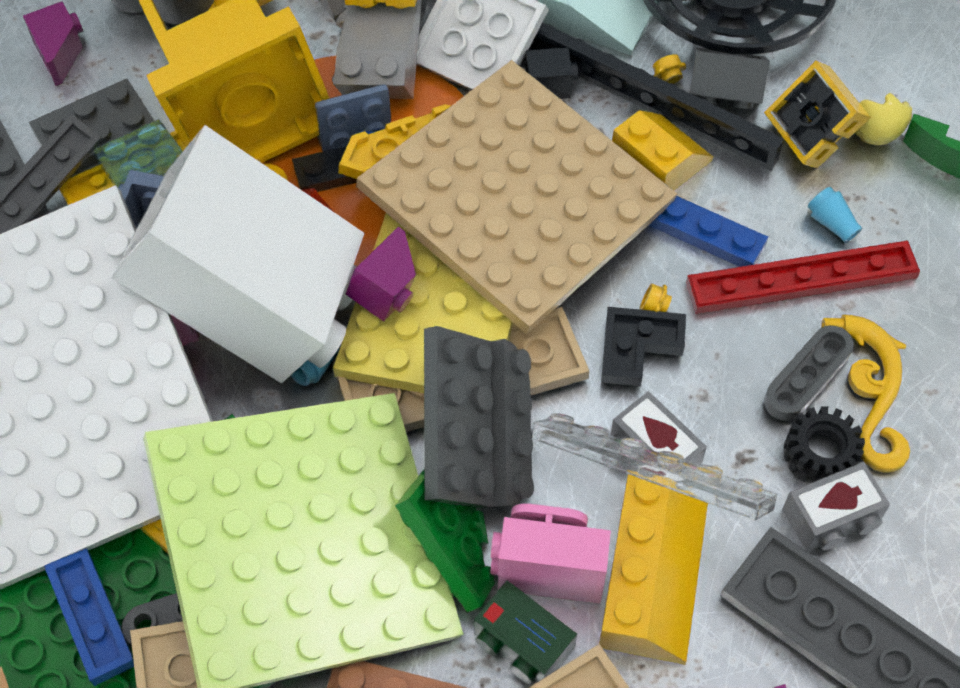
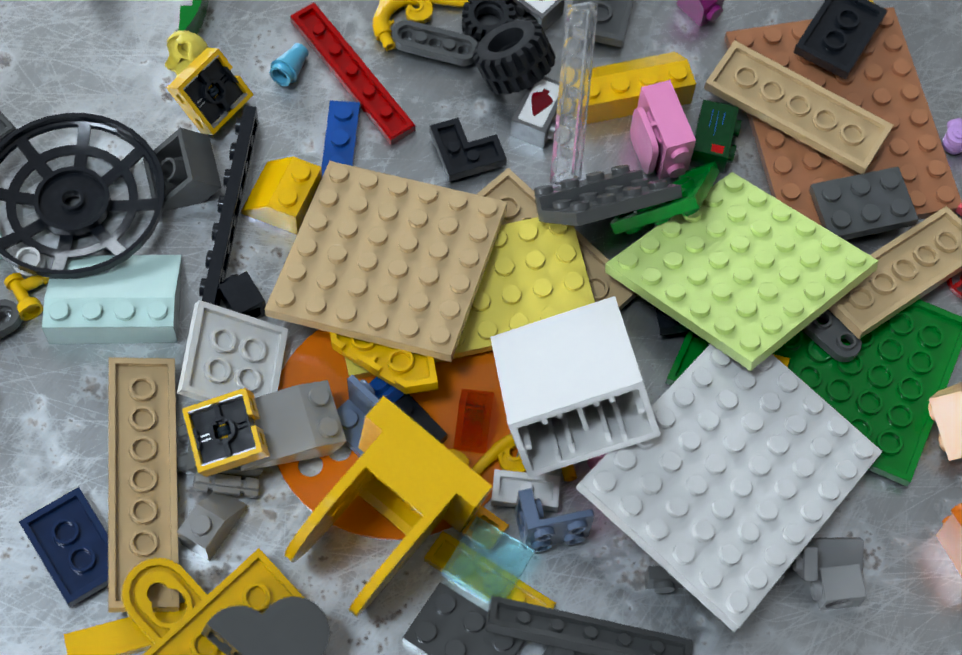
camera: 120 degrees left, 5 degrees up
blue plate [44,548,134,686] -> none
magenta slope [345,226,416,321] -> none
yellow plate [639,283,672,312] -> none
yellow plate [652,54,686,84] -> none
none -> black tyre [473,19,556,95]

